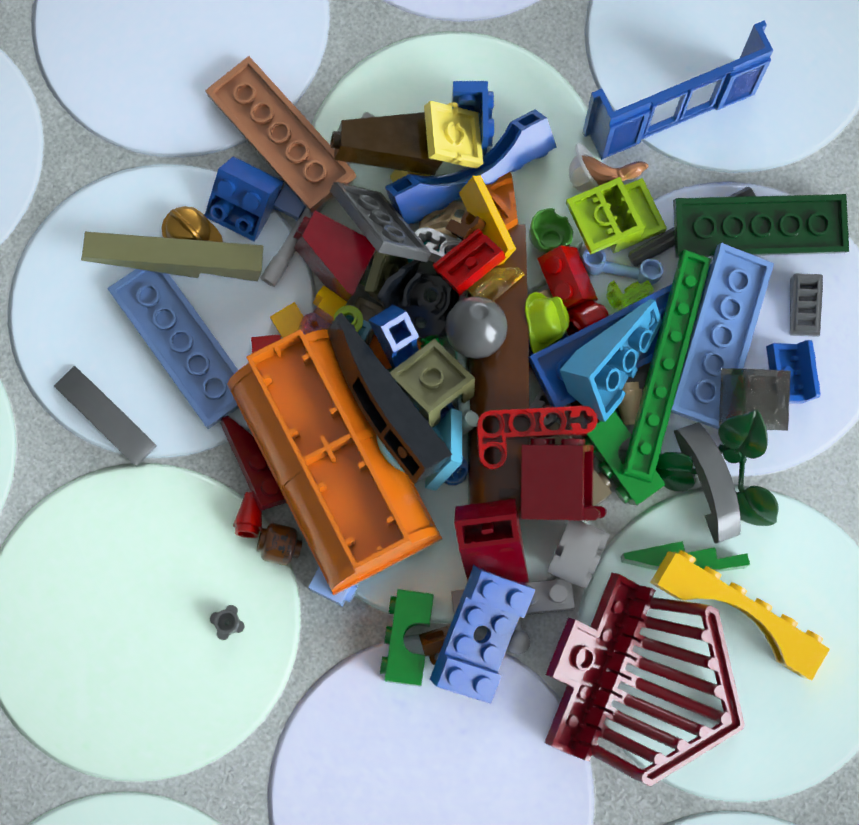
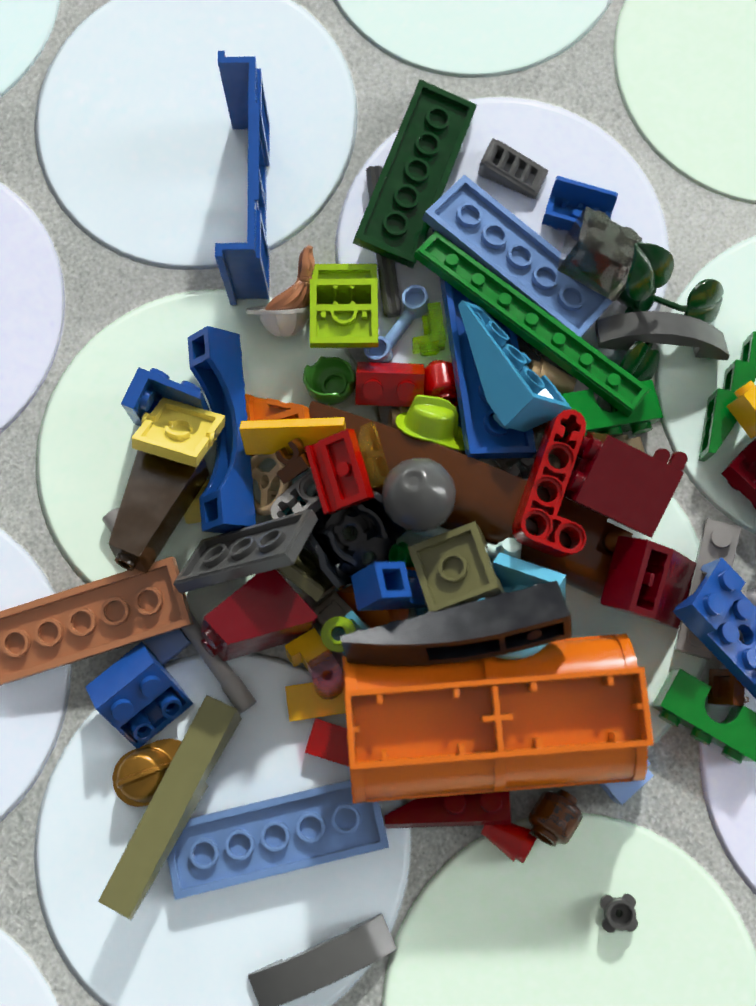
camera: 70 degrees left, 0 degrees up
light grey brick [547,520,610,589] -> none

